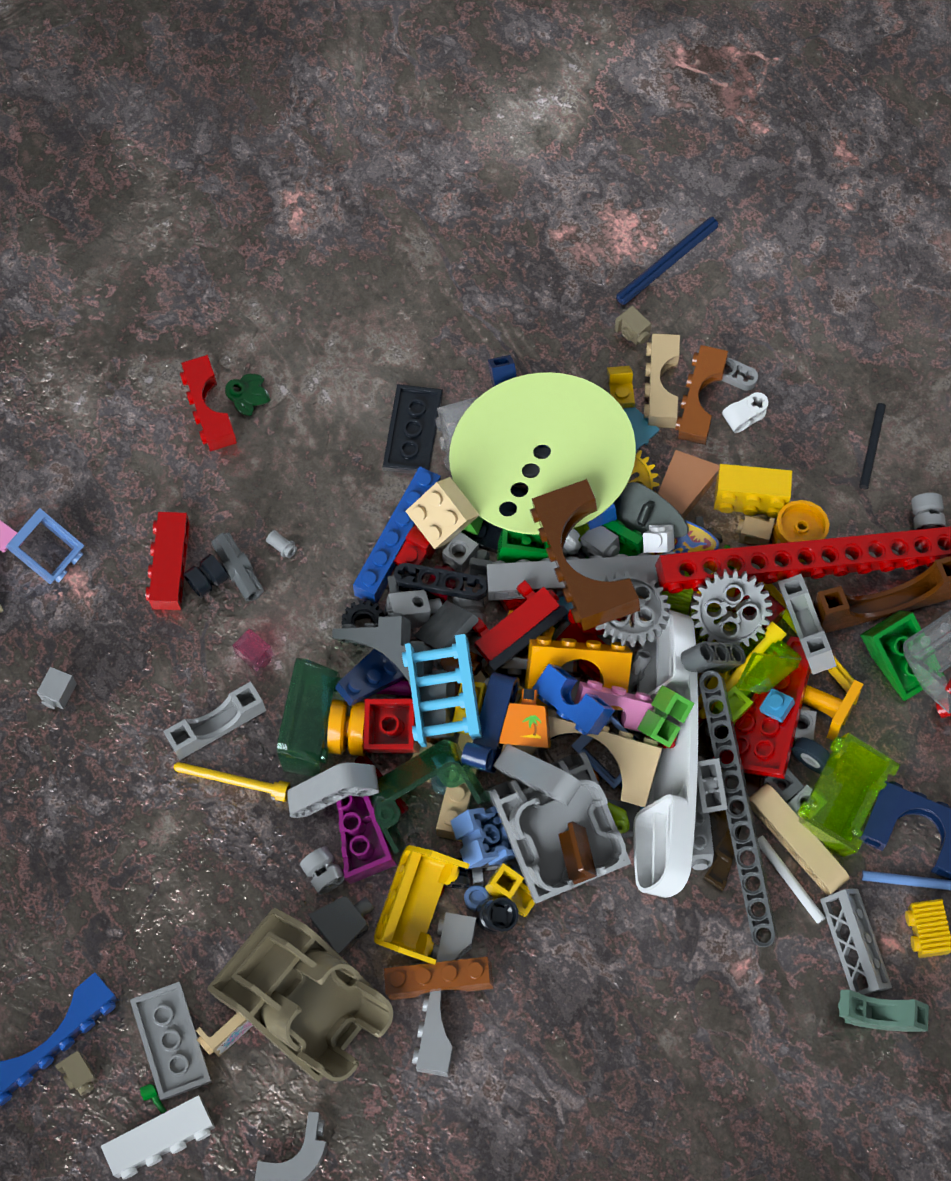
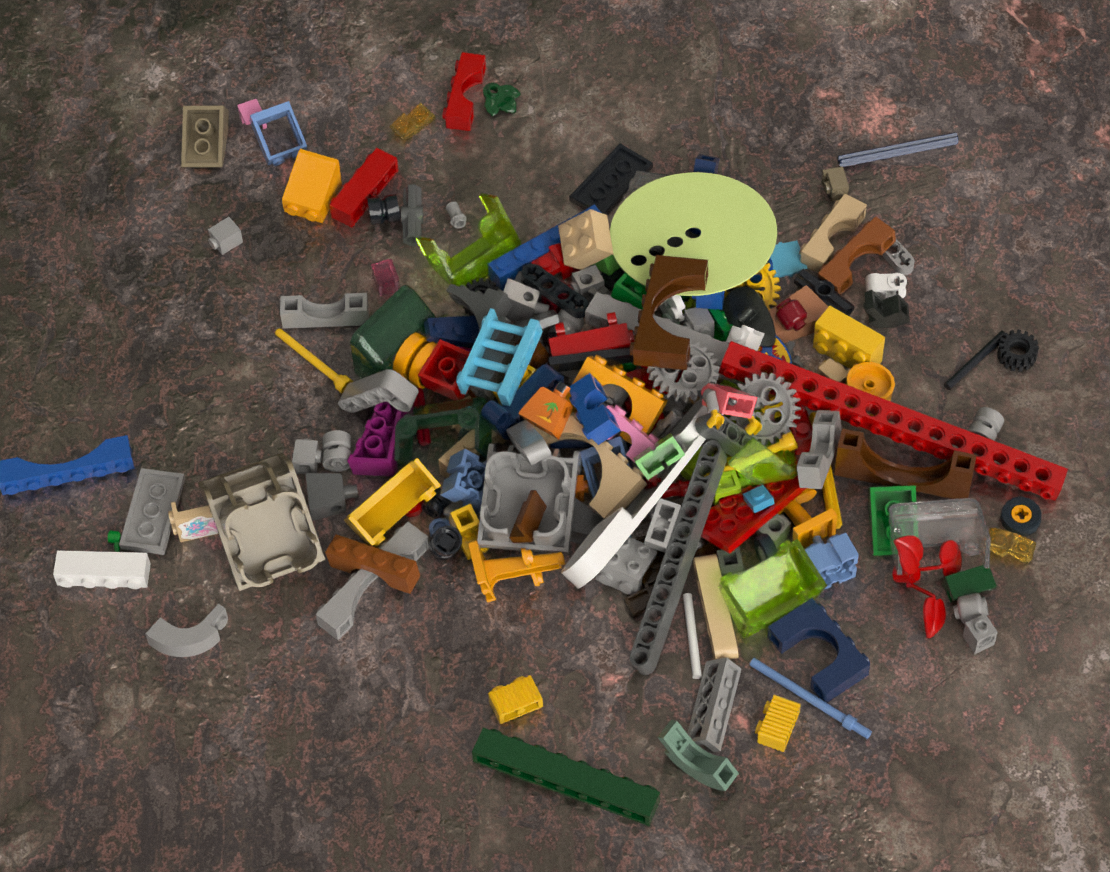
camera: 30 degrees right, 10 degrees down
dark tan brick [55,1051,99,1096] -> none
yellow slope [607,366,635,408] -> none
lime arm [607,801,630,834] -> none
none -> light orange slope [282,149,342,223]
none -> light grey brick [292,438,323,474]
none -> clear yellow slope [389,103,436,140]
none -> clear neon green windscreen [416,193,522,287]
none -> light orange piece [468,541,566,603]
none -> dark green brick [472,727,660,826]
none -> yellow brick [488,675,543,725]
none -> torso [701,383,762,435]
none -> dark red head [775,298,808,331]
none -> black piece [794,268,854,317]
none -> medium blue brick [802,533,859,593]
none -> pearl dark grey brick [863,290,910,328]
none -> black tyre [997,329,1039,372]

